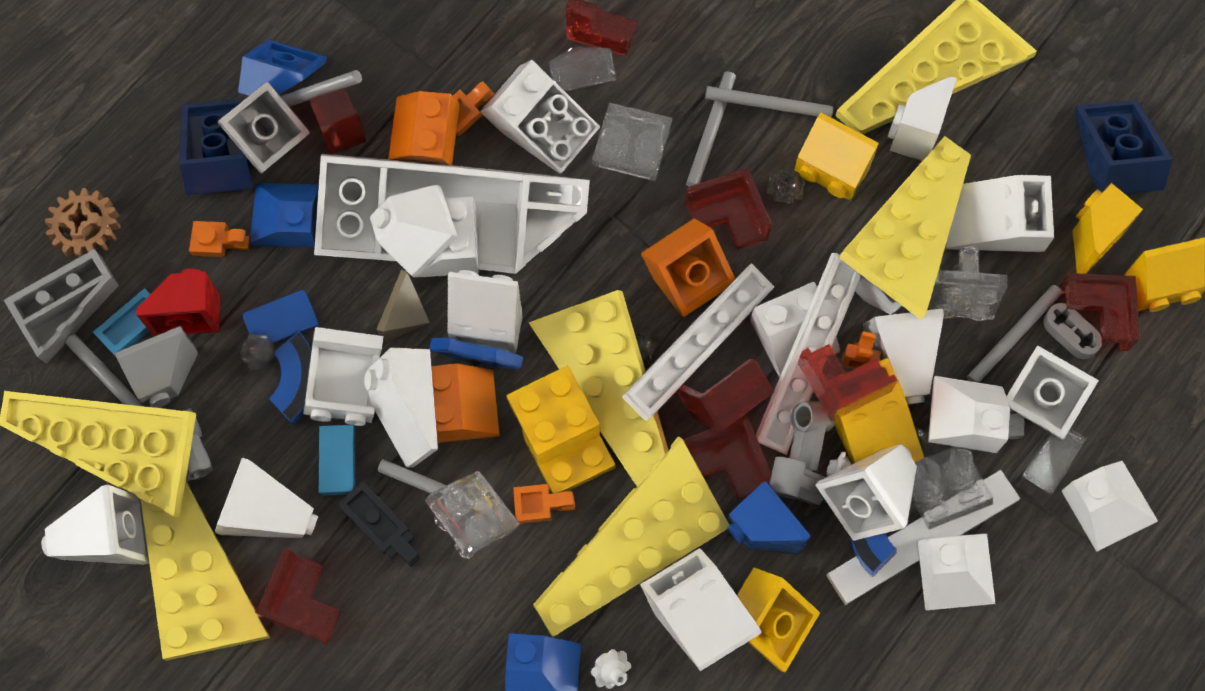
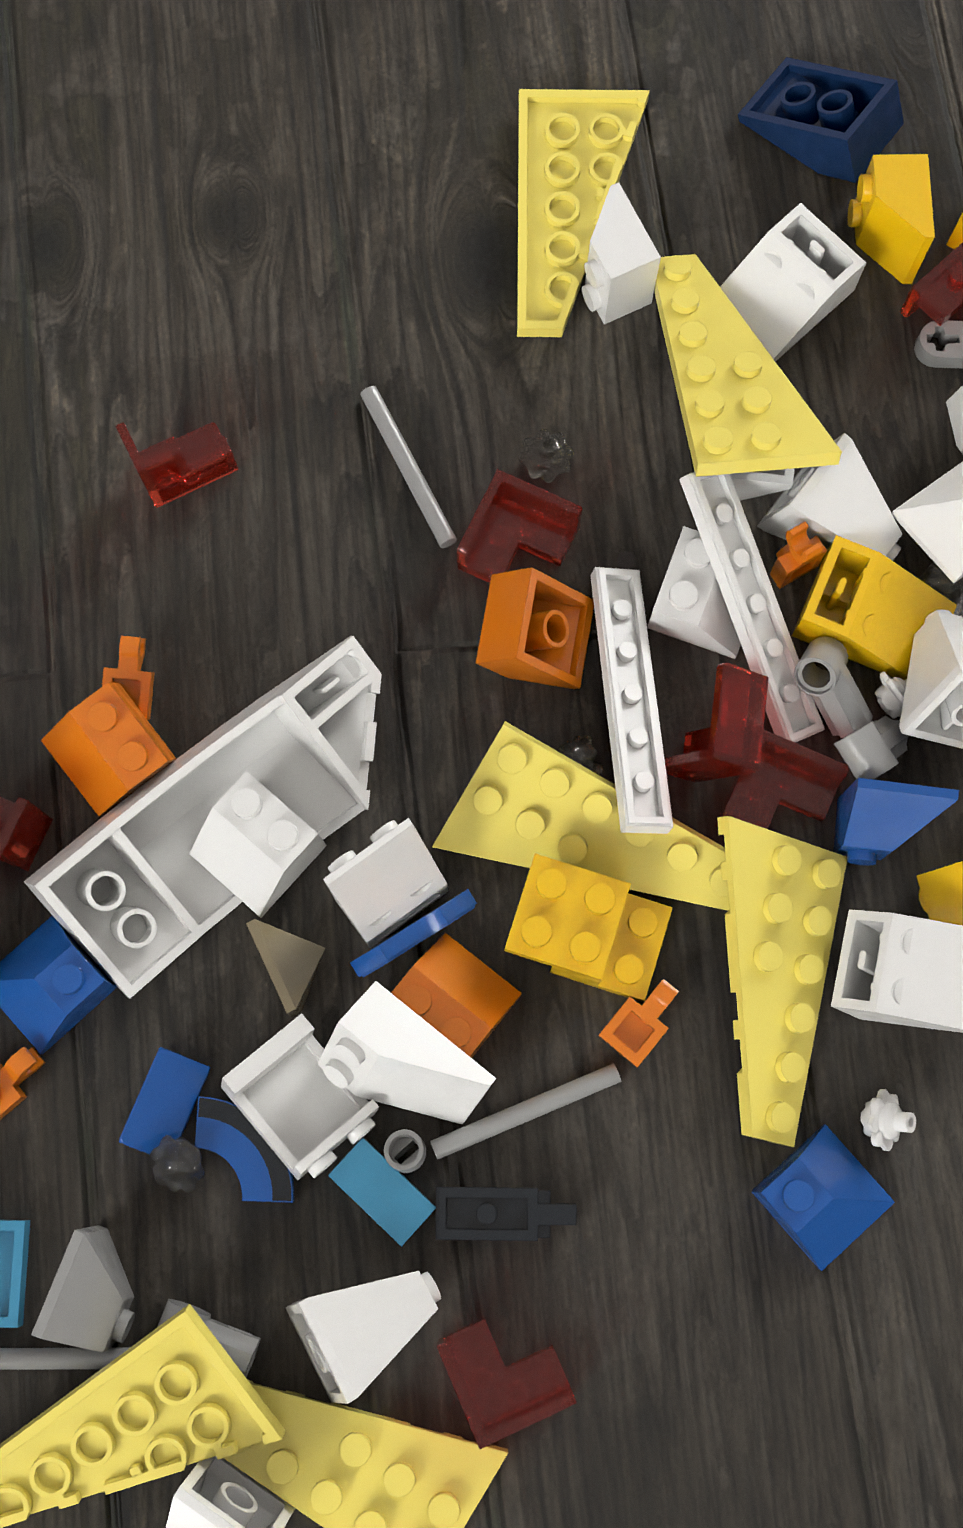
camera: 45 degrees left, 5 degrees up
red slope [136,269,220,337] -> none
white slope [370,185,458,277] -> none
clear plate [425,471,520,558] -> none
white slope [480,60,600,174] -> none
clear slope [548,46,616,91] -> none
clear plate [592,102,672,181] -> none
light grey bar [705,86,833,117] -> none
yellow slope [794,112,879,201] -> none
clear red panel [798,344,898,422] -> none
clear plate [927,246,1008,321] -> none
light grey bar [966,285,1062,383] -> none
none -> light grey hinge [384,1129,426,1173]

